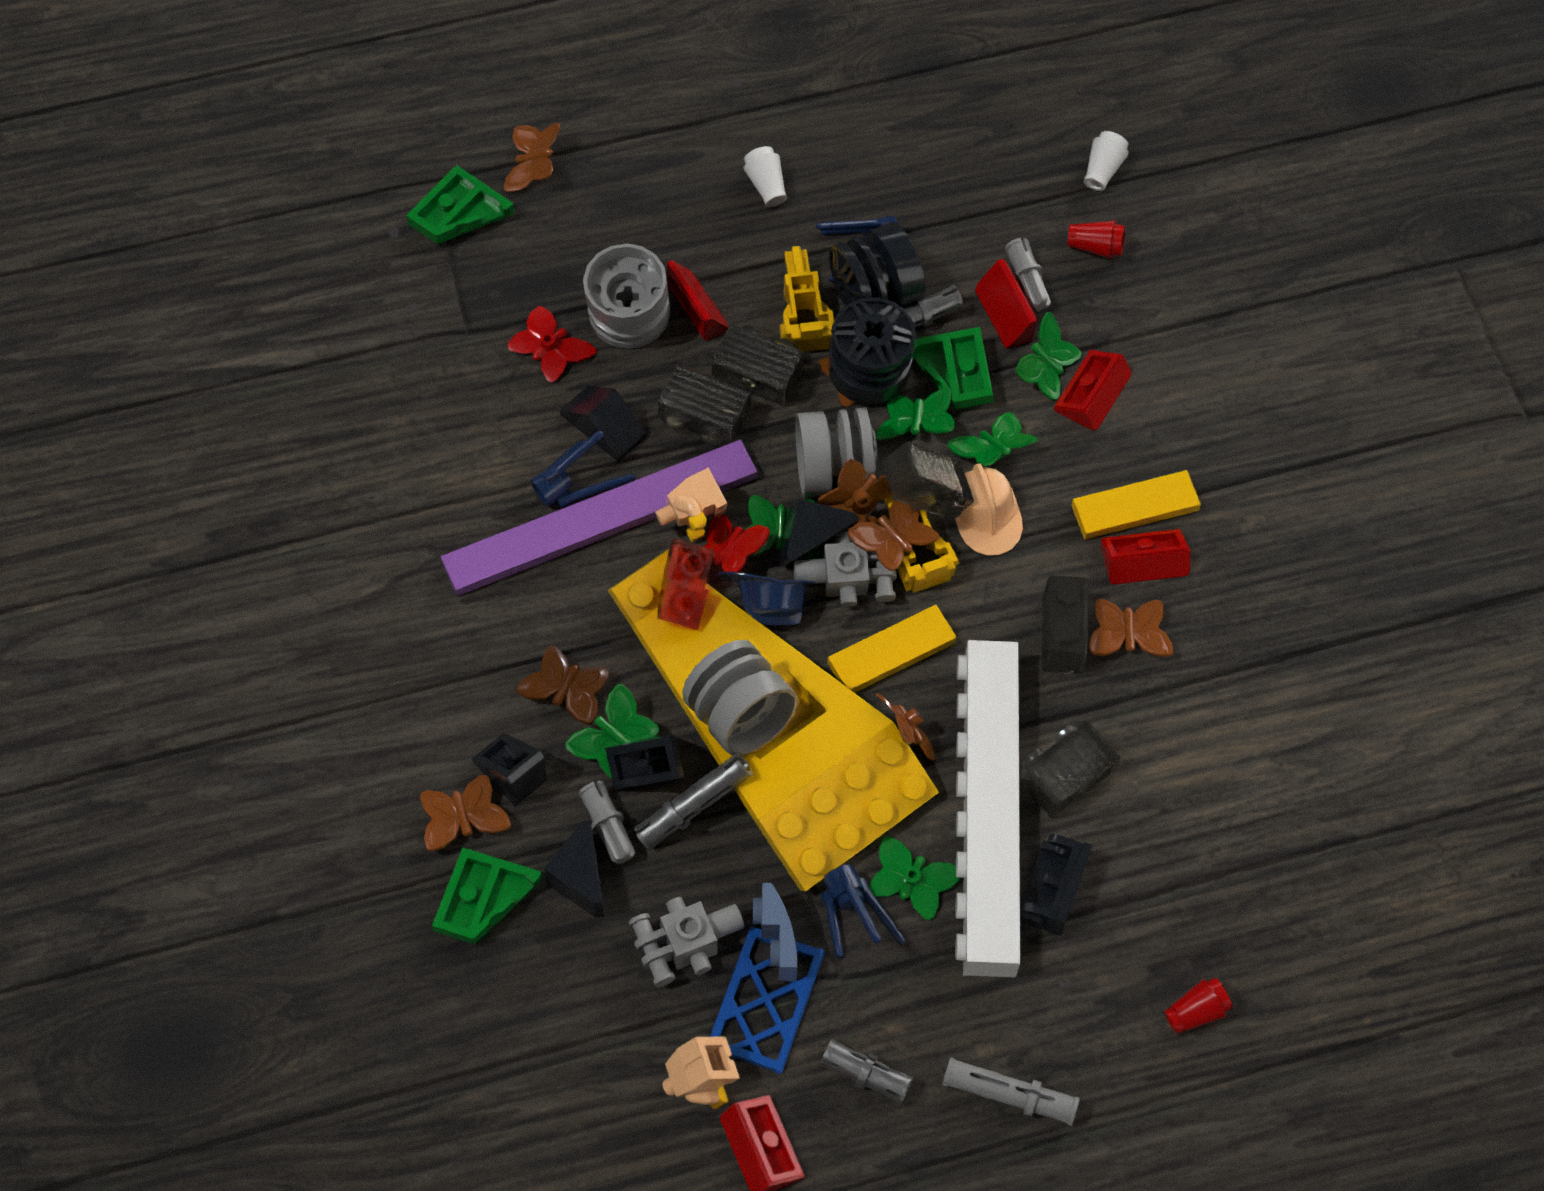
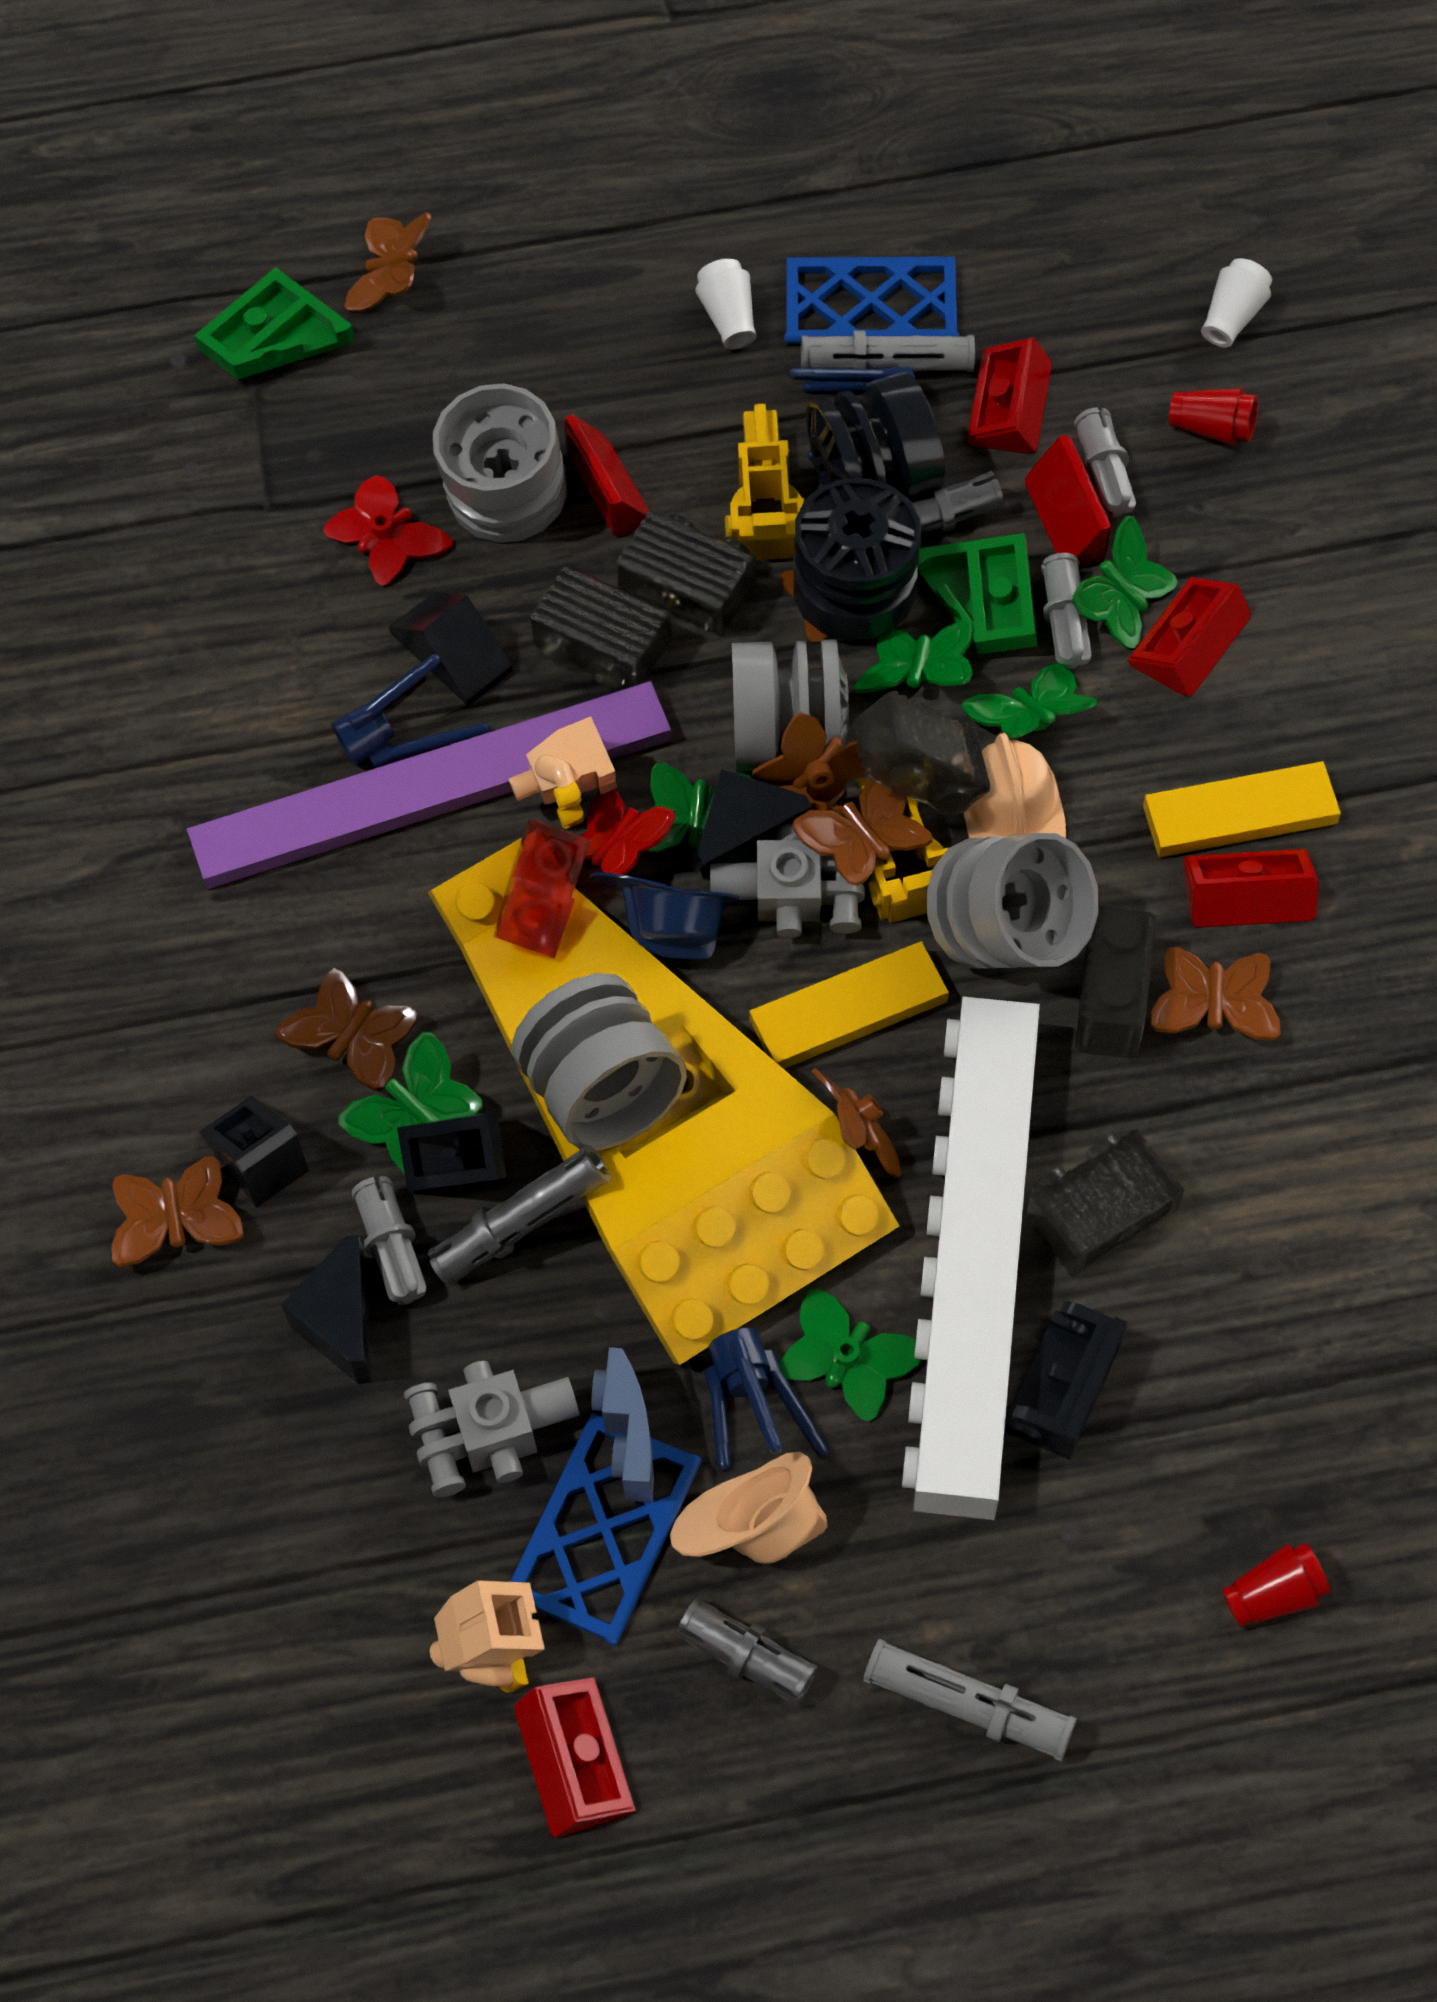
camera: 10 degrees right, 0 degrees up
green wing [432,847,542,944] -> none
none -> light nougat piece [670,1452,827,1564]
none -> blue window [784,257,960,344]
none -> light grey pin [801,331,975,372]
none -> light grey wheel [927,833,1098,968]
none -> red slope [966,337,1052,453]
none -> light grey axle [1041,553,1091,669]

